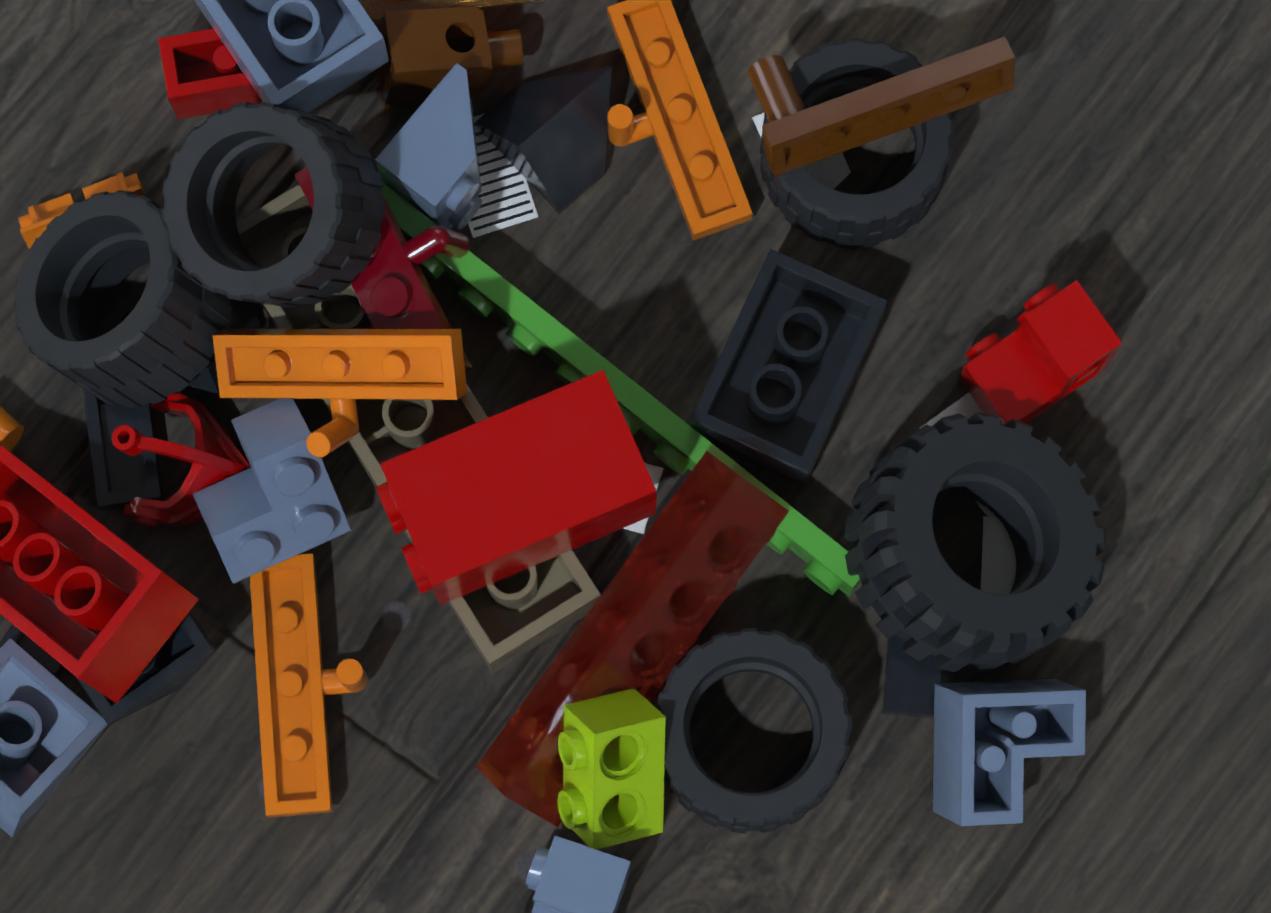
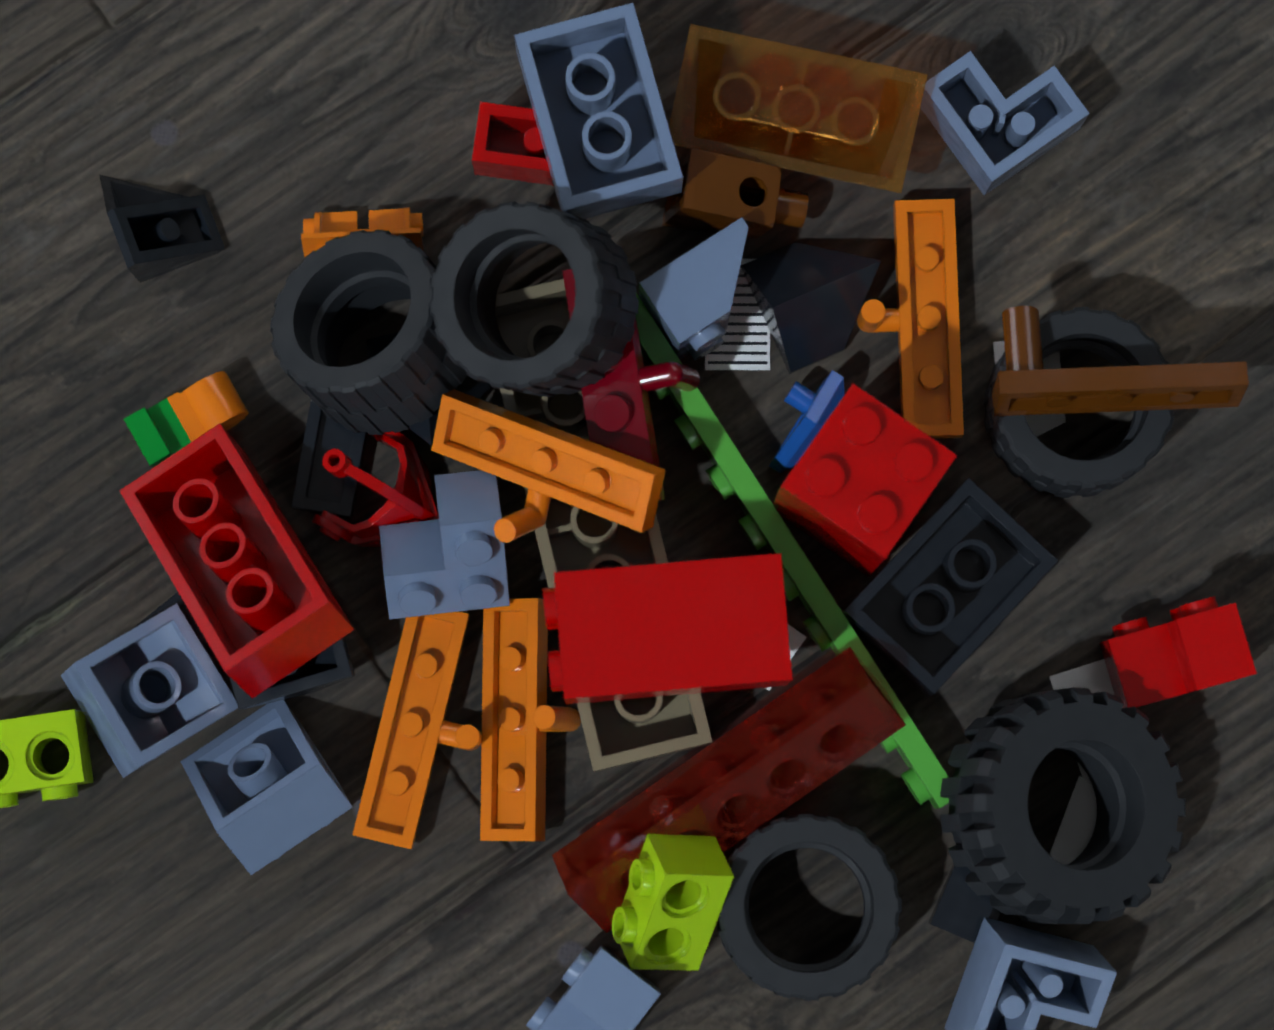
camera: 15 degrees right, 5 degrees up
none -> sand blue slope [180,700,353,875]
none -> orange plate [480,598,581,841]
none -> blue piece [769,370,845,473]
none -> red brick [773,384,957,577]

